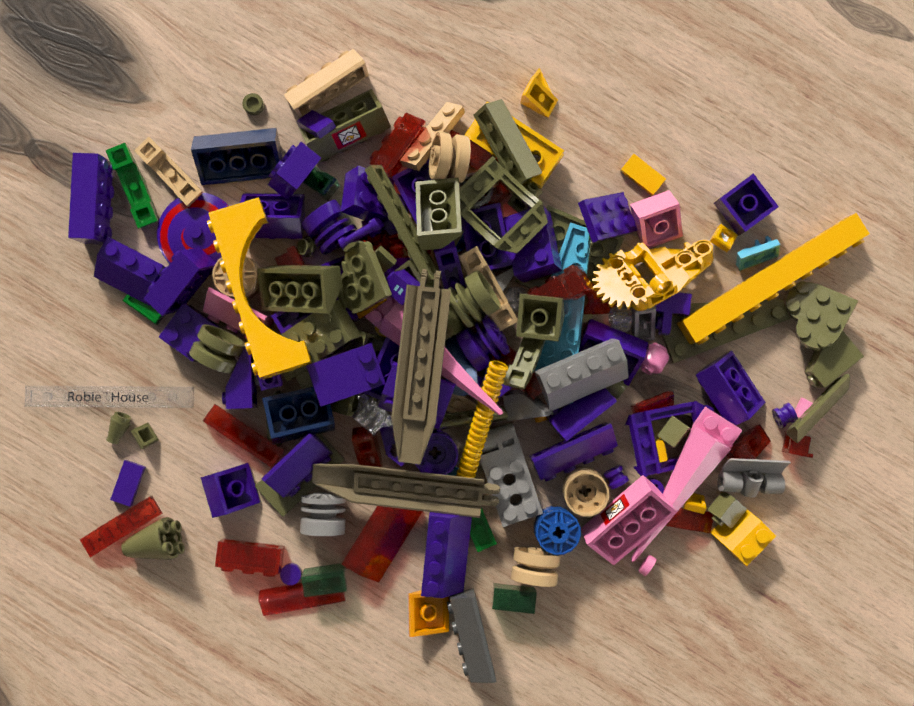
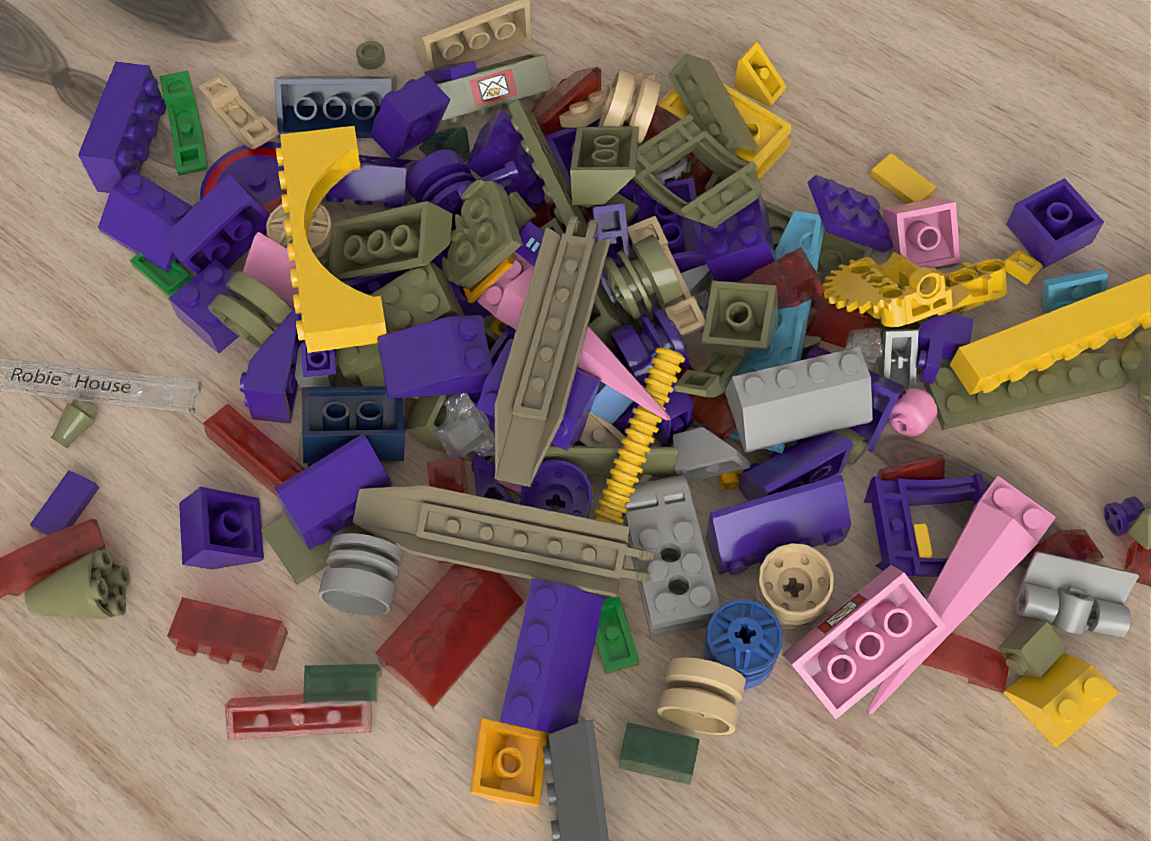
camera: 10 degrees right, 25 degrees down
olive slope [131,423,159,450] -> none
dark purple tile [280,563,302,585] -> none
dark purple wheel [603,465,629,490] -> none
bright pink tile [638,555,657,576] -> none
olive panel [657,416,691,448] -> none
yellow tile [683,493,706,514] -> none
dark purple slope [696,350,766,425] -> none

